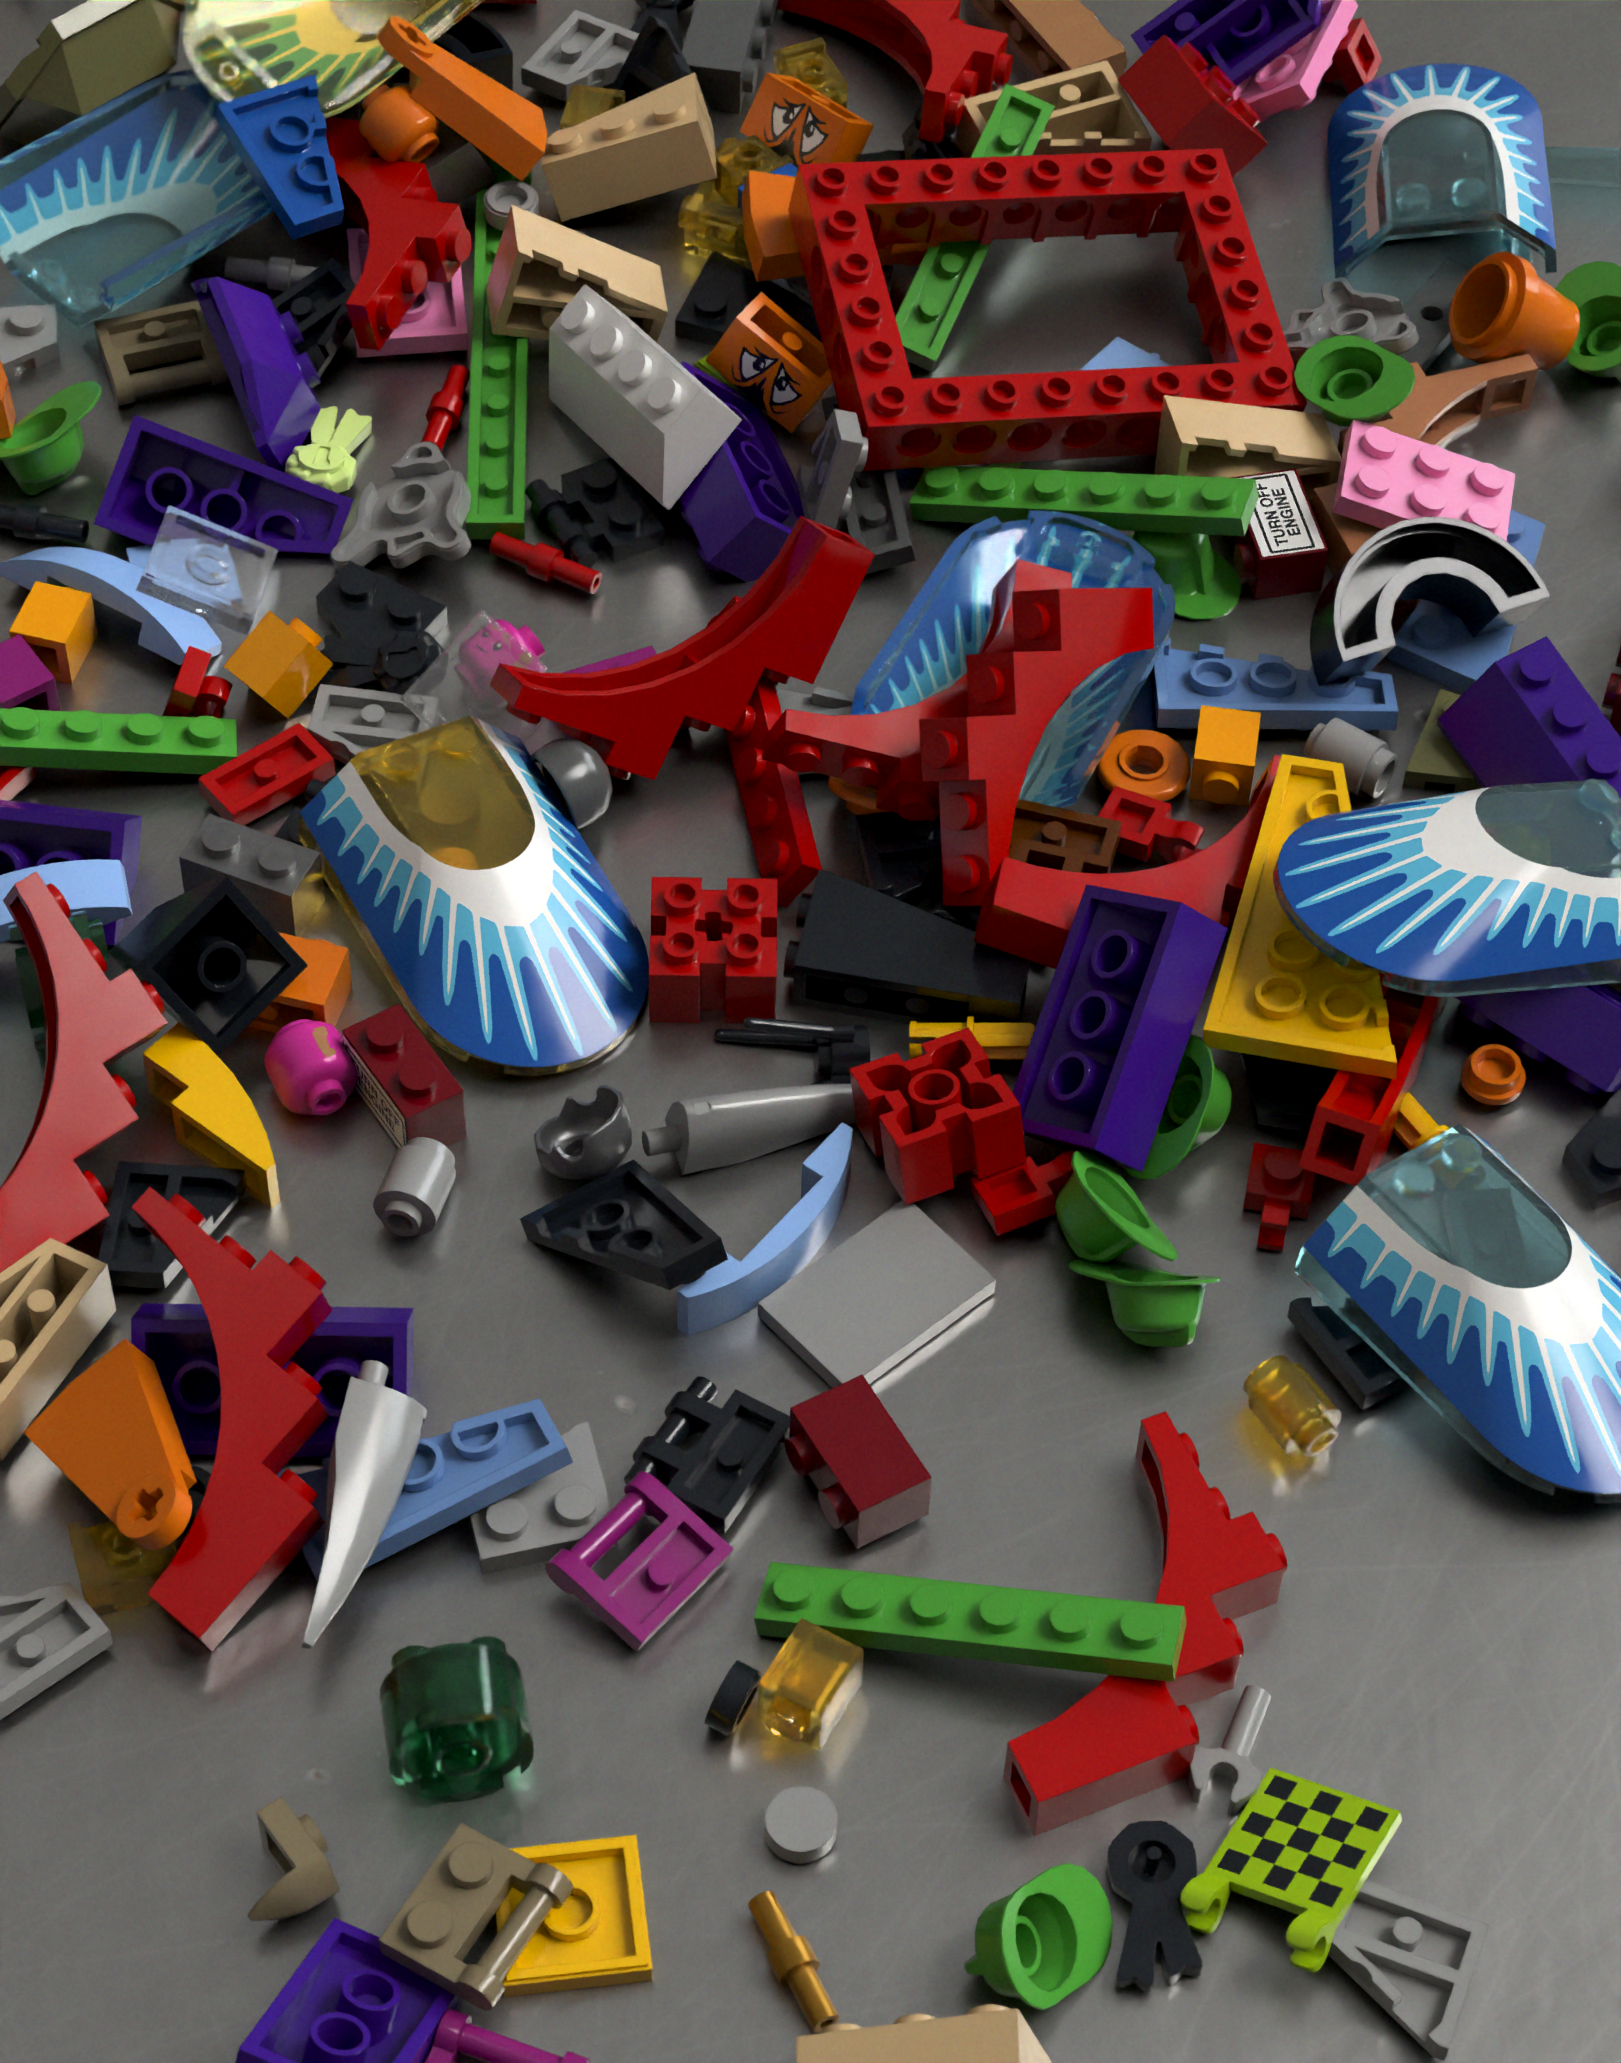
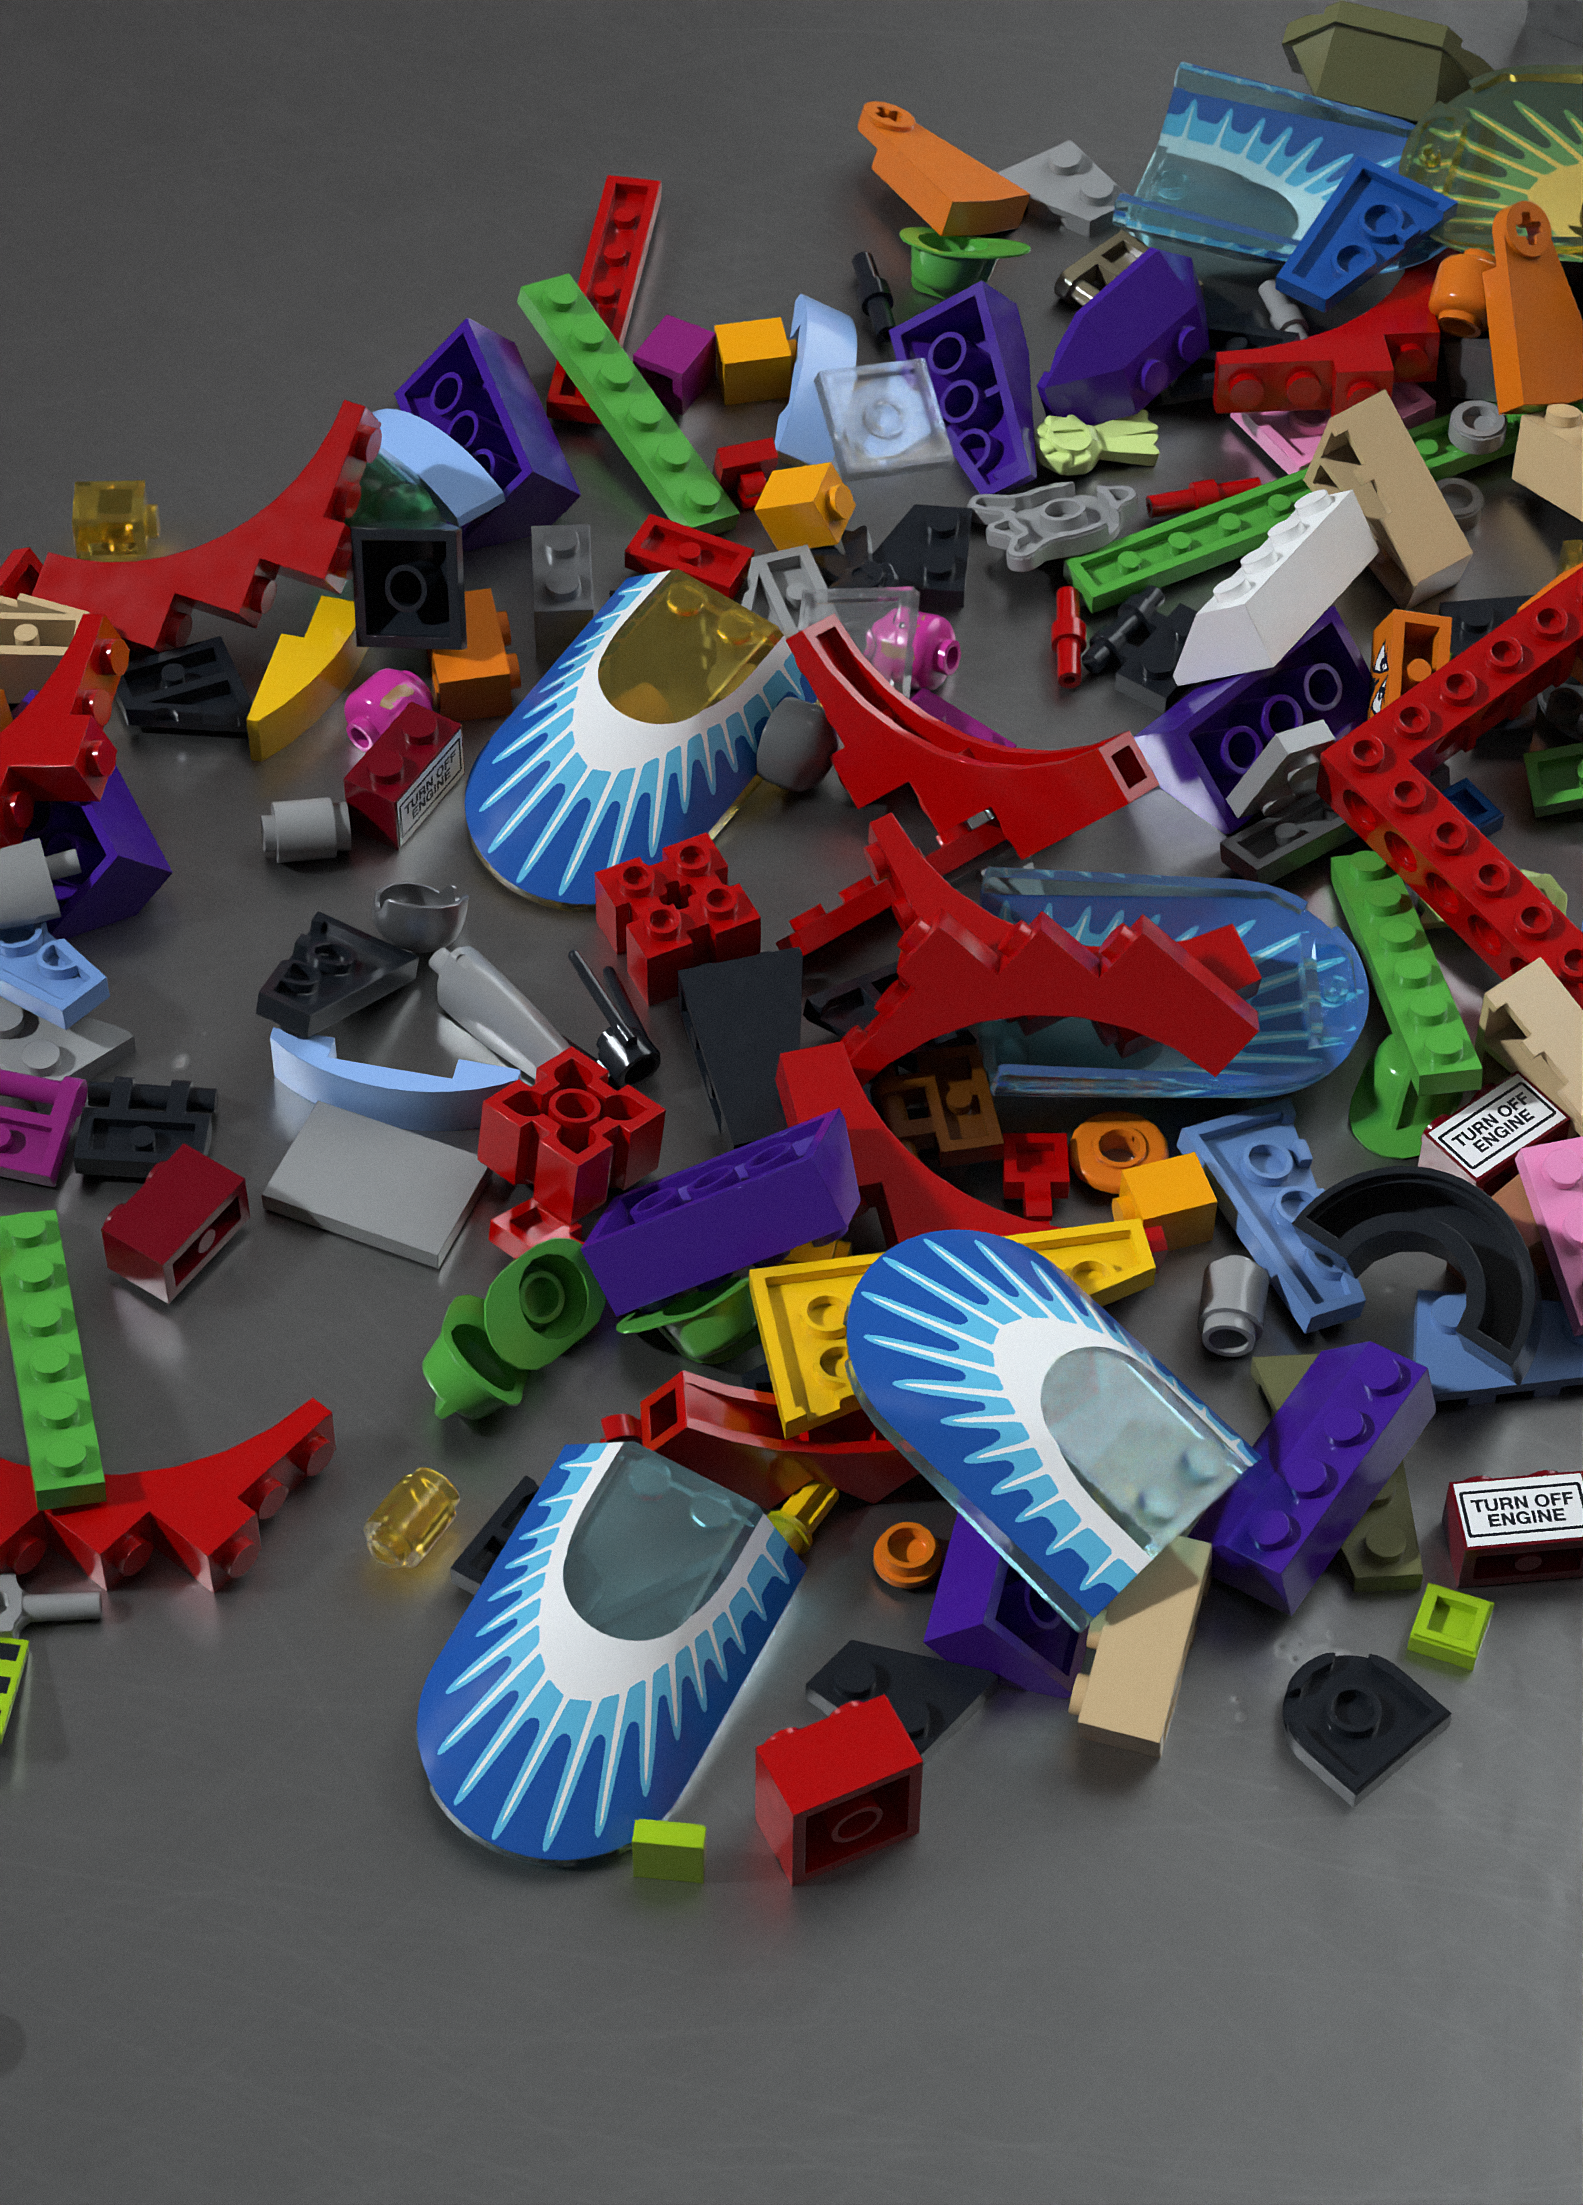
camera: 65 degrees right, 0 degrees up
yellow axle [909,1016,1035,1061] -> none

